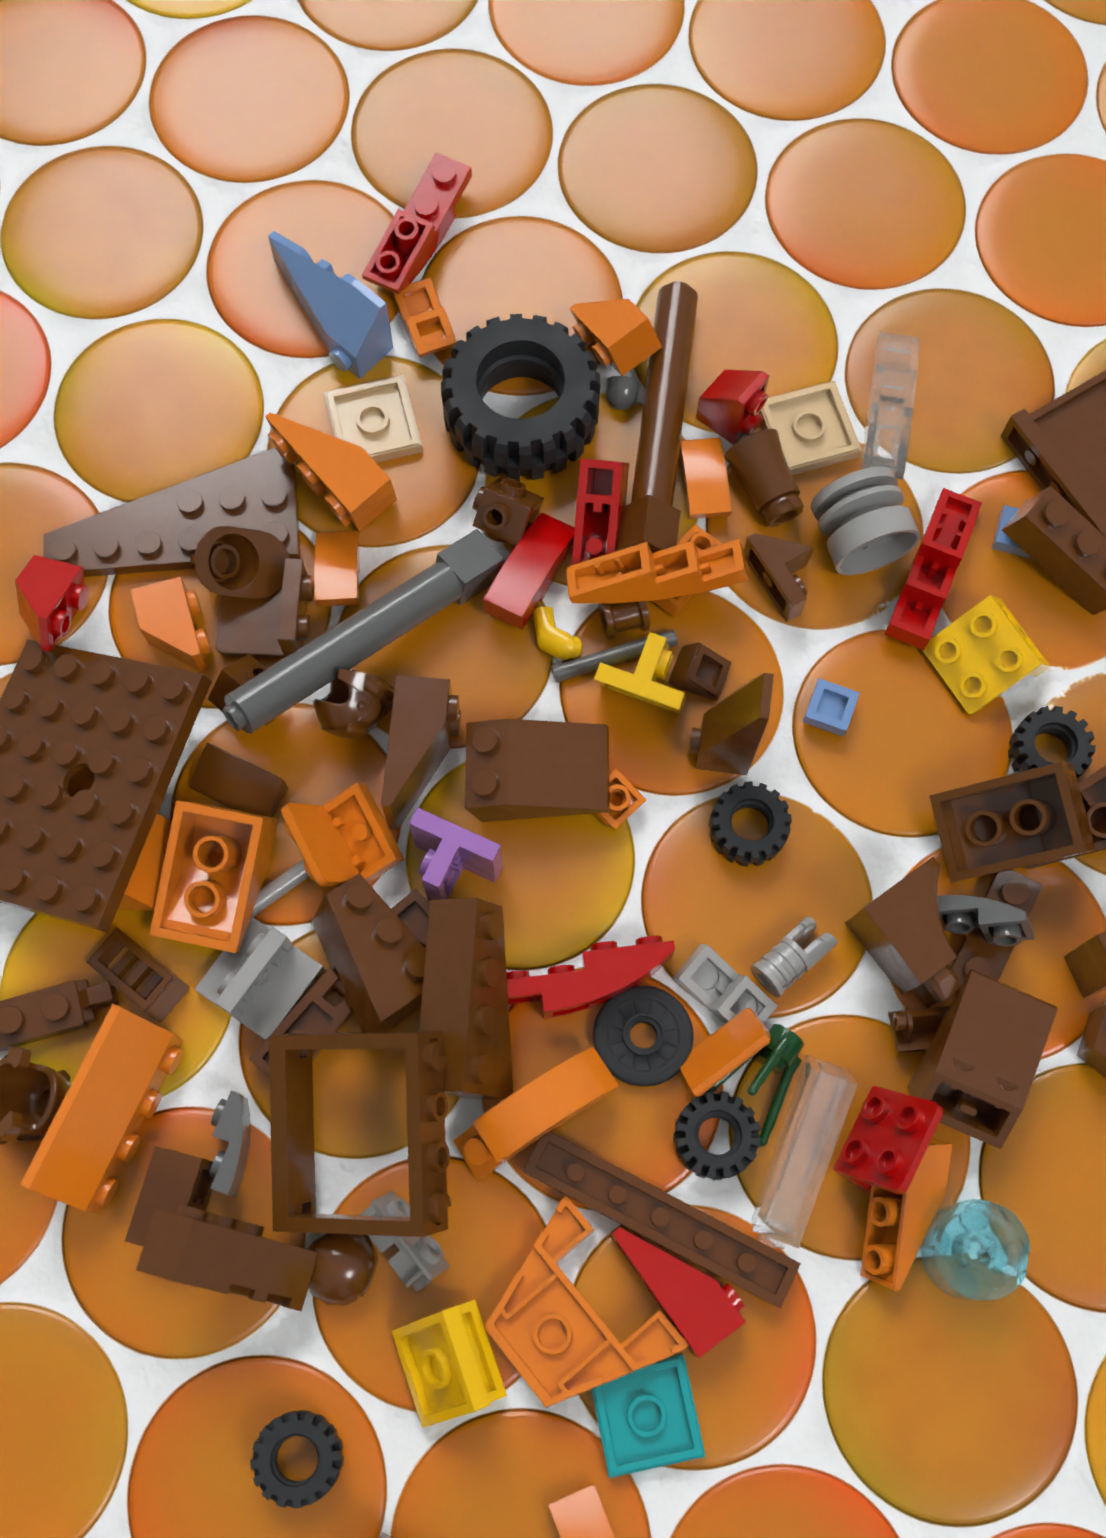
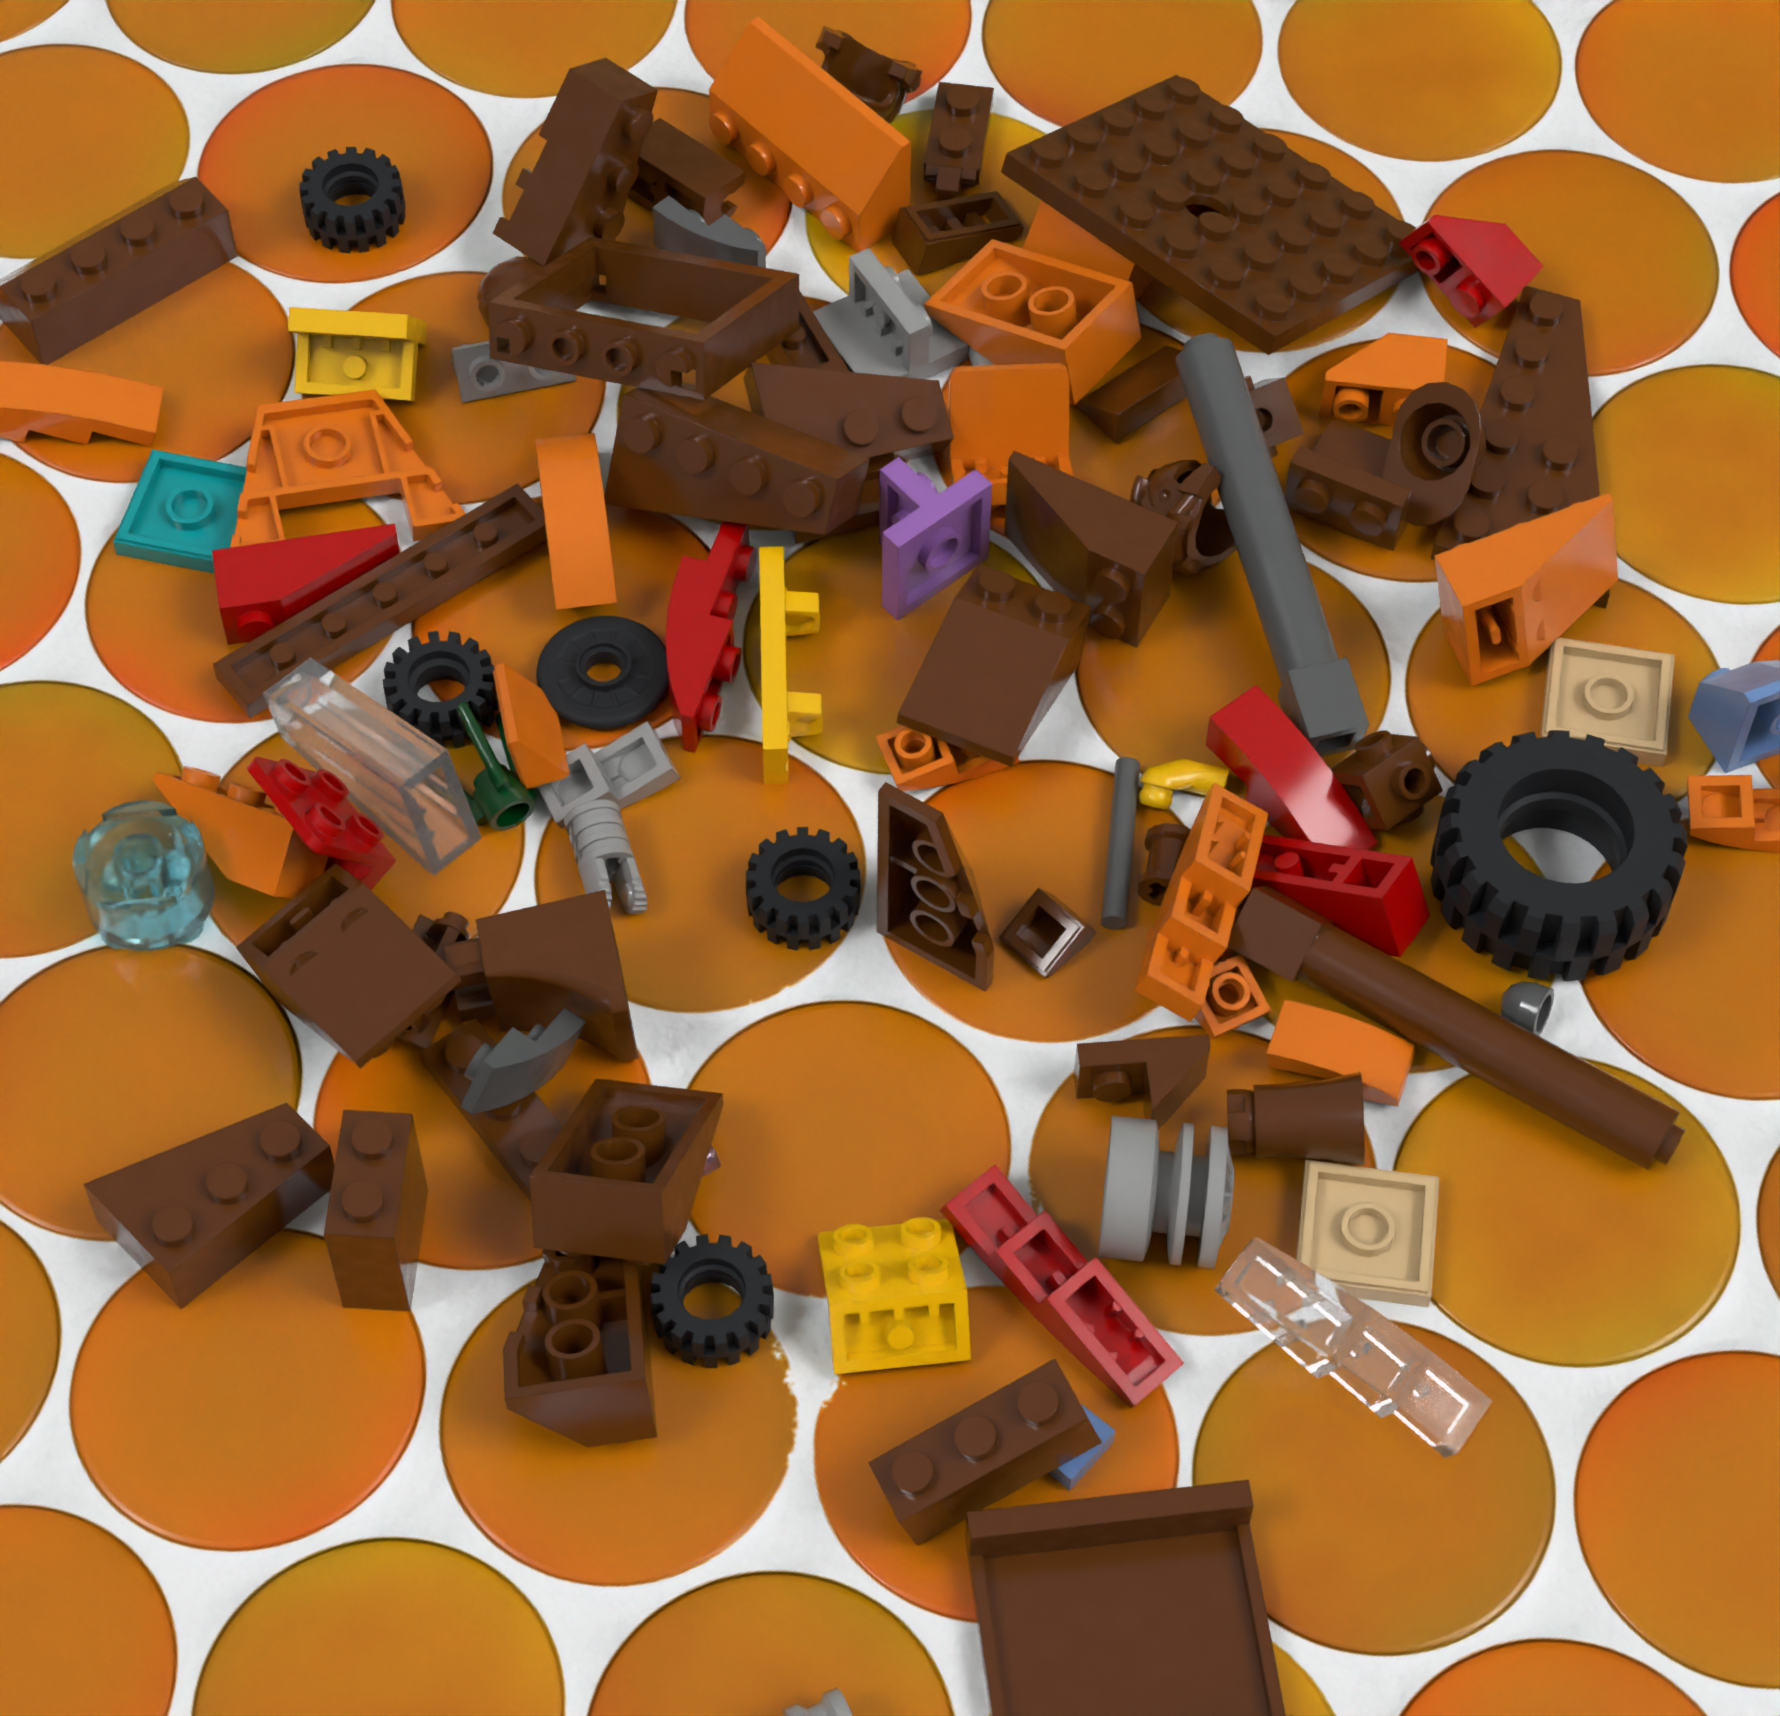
camera: 115 degrees right, 15 degrees down
orange slope [314,531,360,607] -> none
orange slope [570,299,662,376] -> none
yellow bracket [594,632,687,715] -> none
red slope [696,369,769,445] -> none
medium blue plate [803,678,860,737] -> none
none -> yellow hinge [759,546,823,784]

